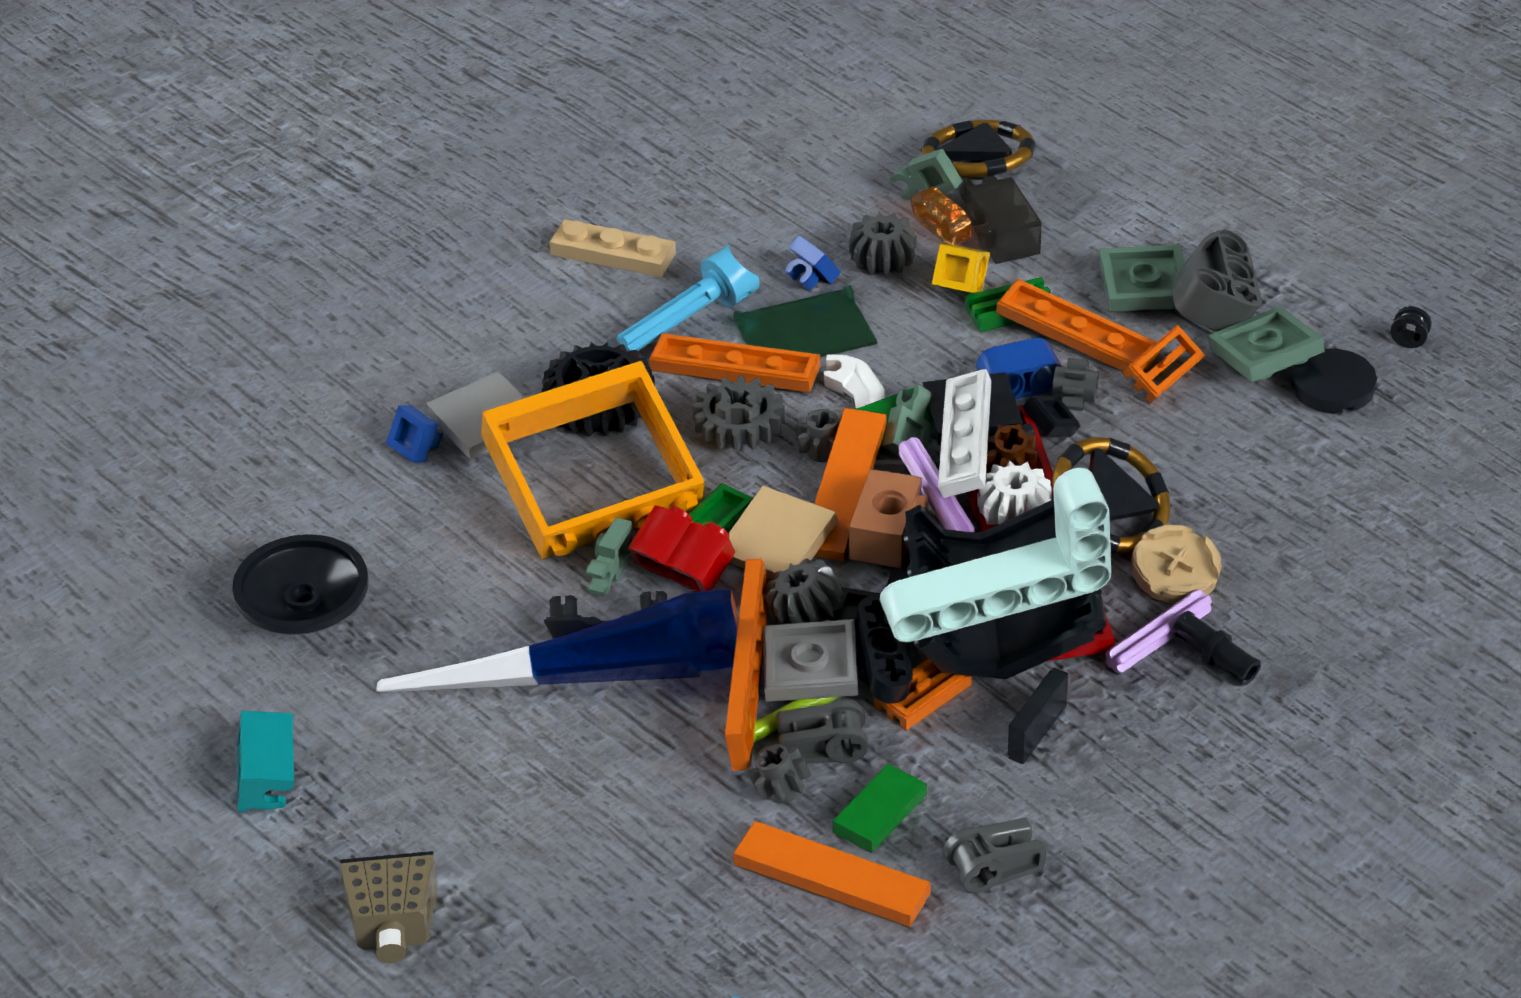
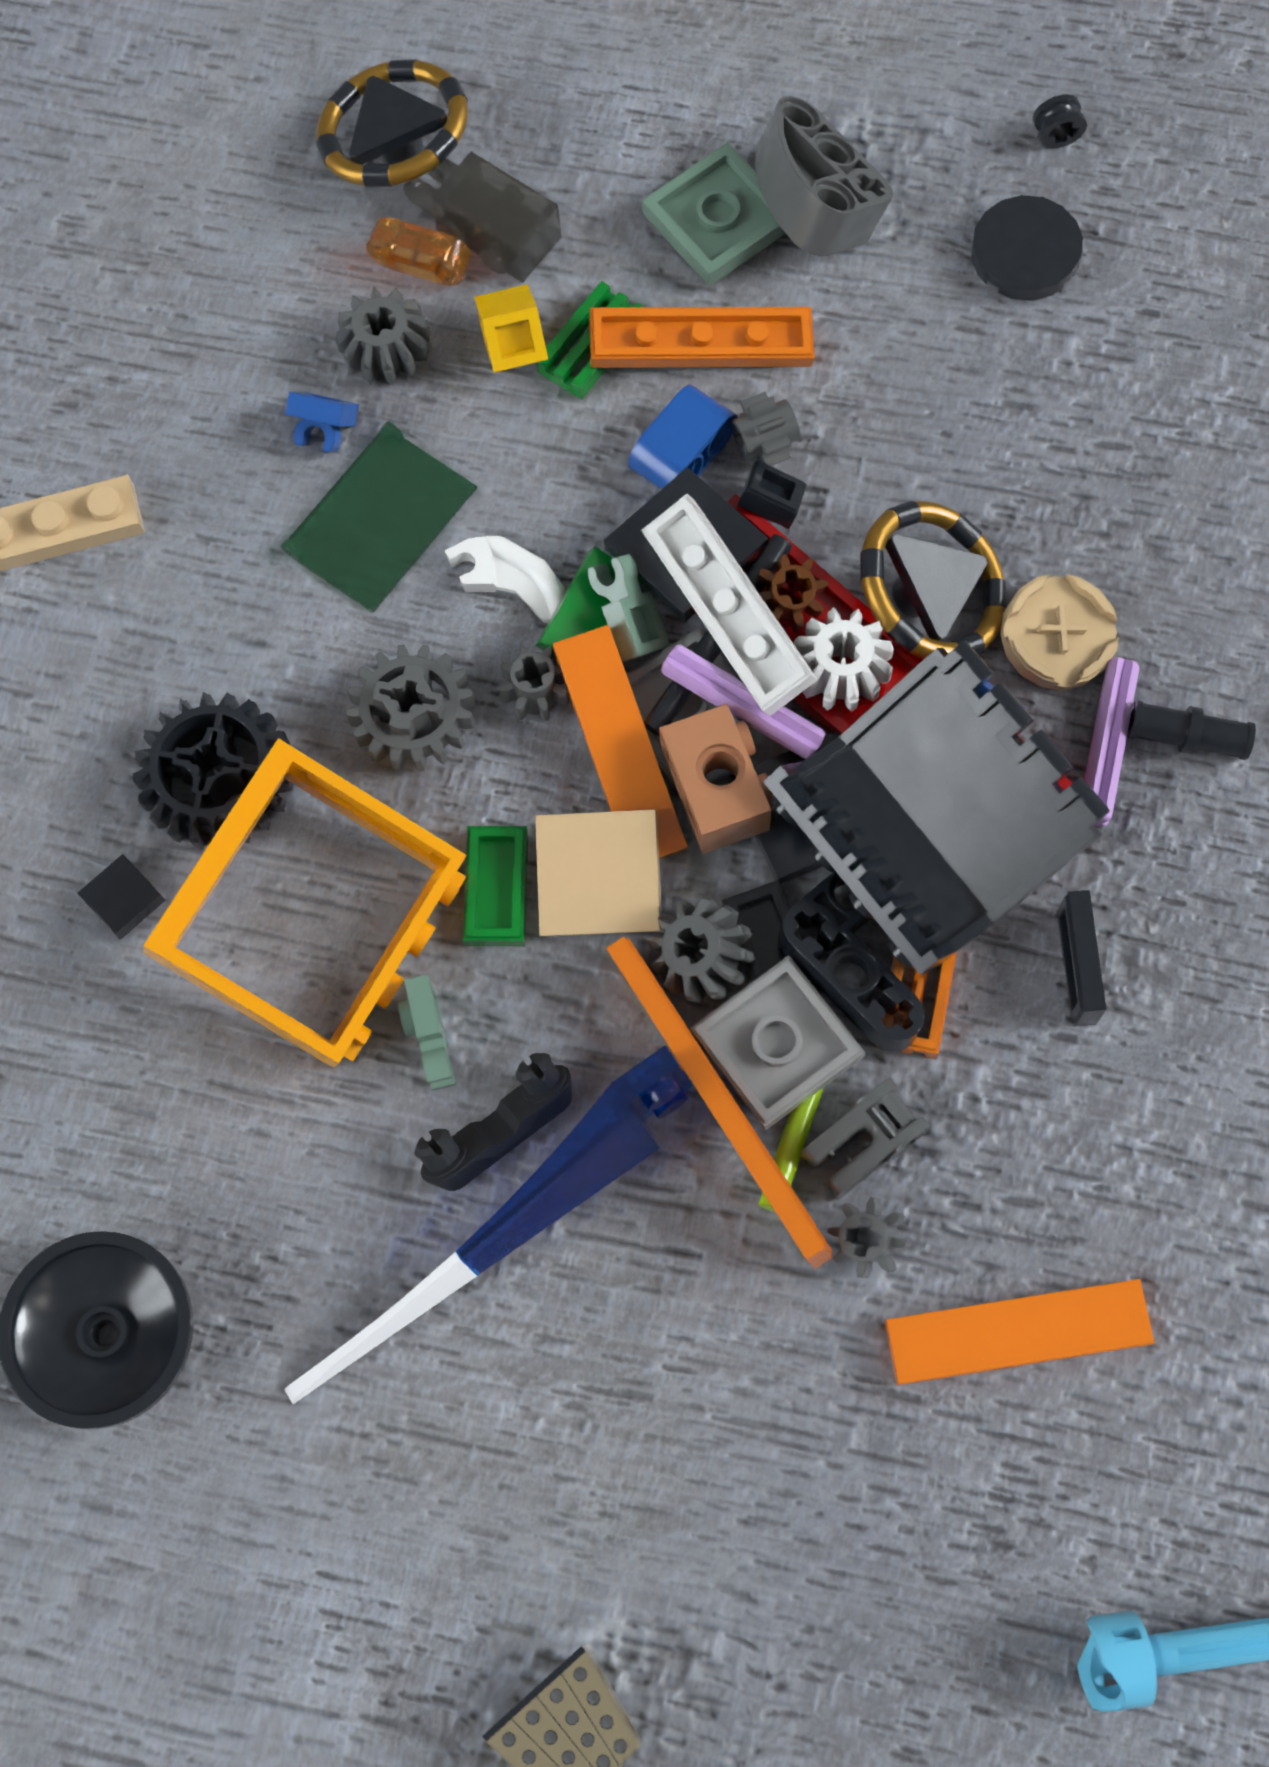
camera: 30 degrees left, 30 degrees up
teal hinge [237,711,294,812] -> none
blue tile [386,405,444,463] -> none
light grey tile [426,371,525,459] -> none
medium azure piece [616,244,760,351] -> none
red brick [628,505,736,596] -> none
orange tile [649,333,821,393] -> none
green tile [832,764,927,853] -> none
light aqua beam [879,468,1111,642] -> none
sand green plate [890,149,962,200] -> none
dark grey piece [943,818,1046,893] -> none
orange tile [1122,325,1206,404] -> none
sand green plate [1208,306,1325,382] -> none

